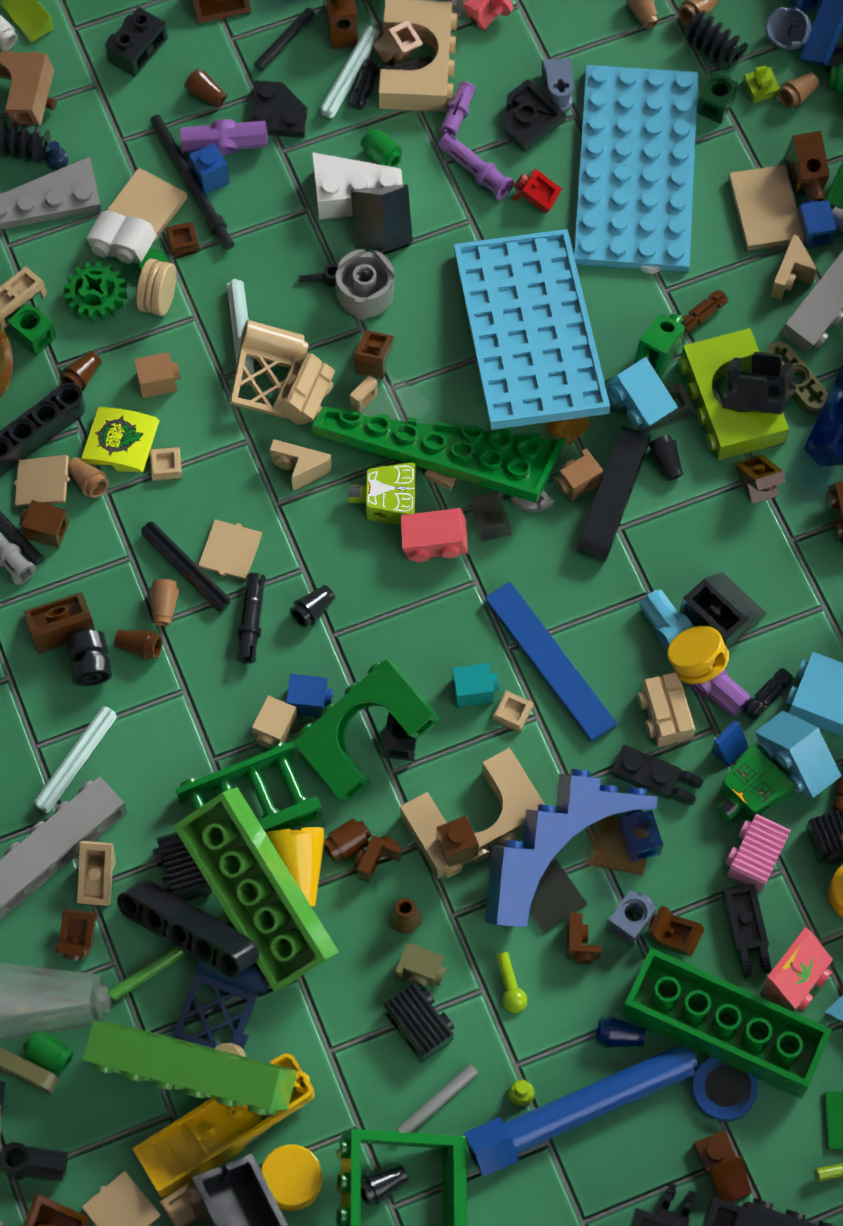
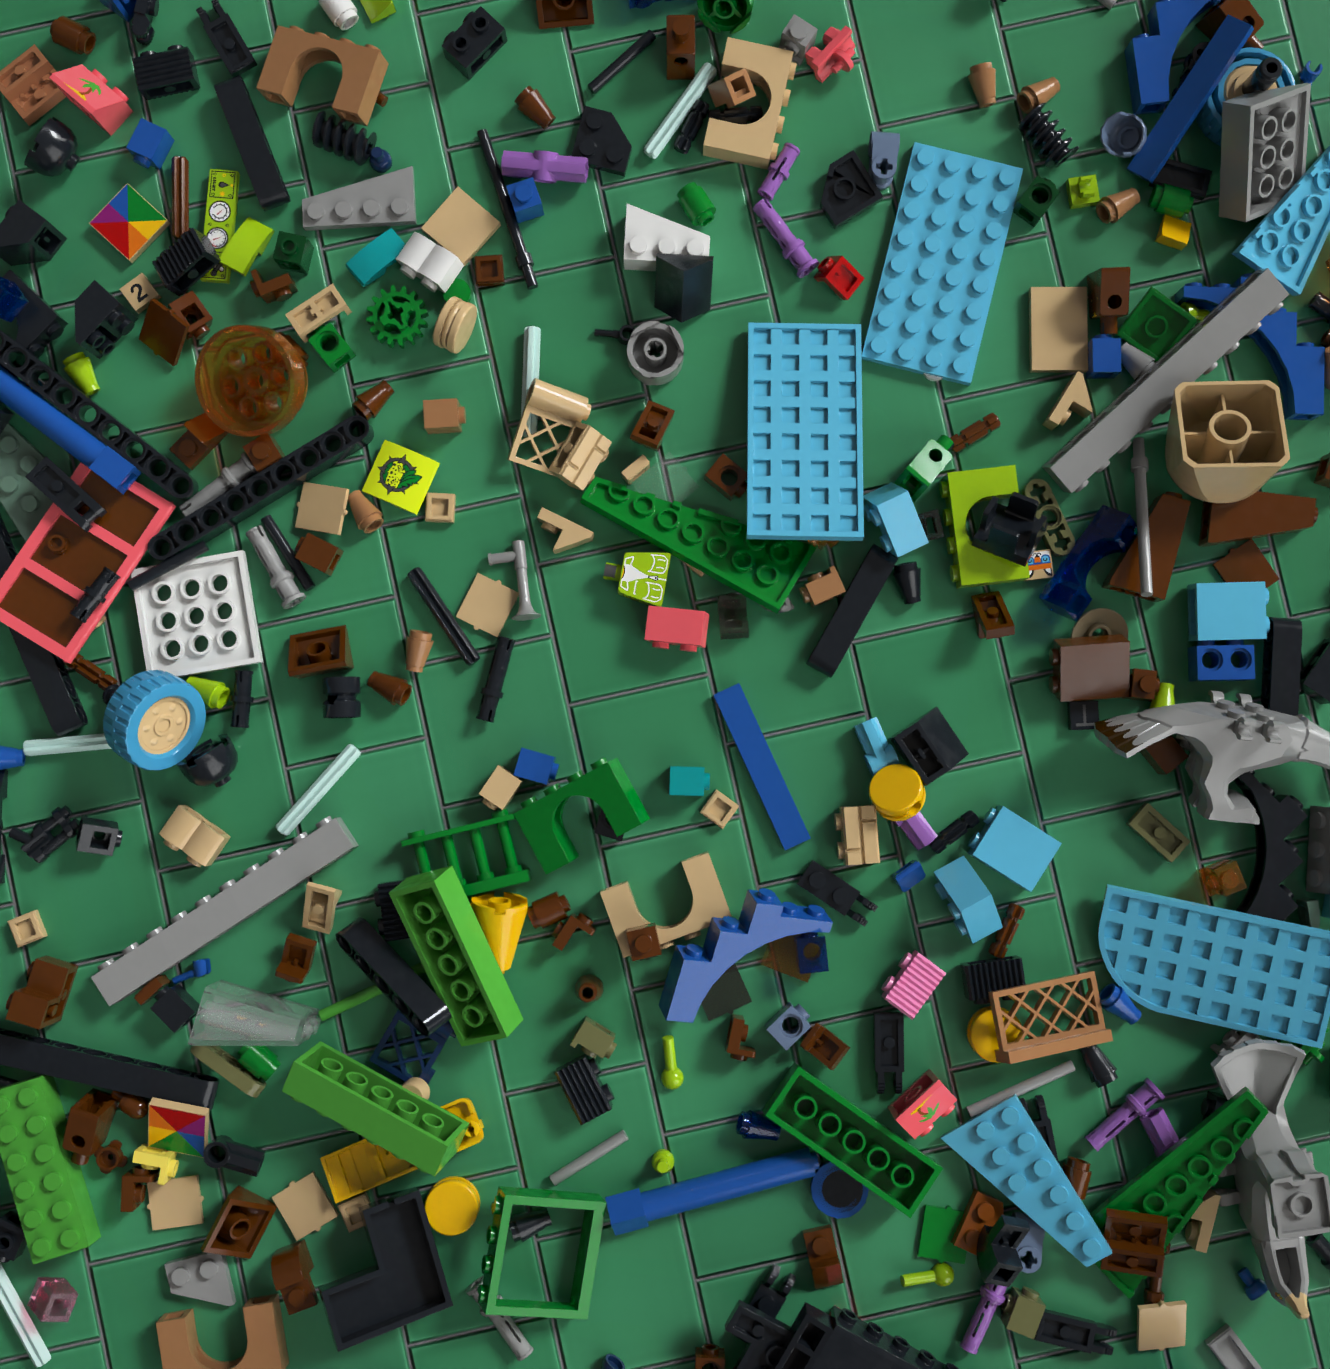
camera: 10 degrees right, 20 degrees up
black cone [290,585,335,627] -> none
green torso [717,744,795,821] -> none
none -> teal slope [345,228,406,287]
none -> light grey piece [488,540,541,621]
none -> brick [704,454,747,501]
none -> tile [1024,549,1054,581]

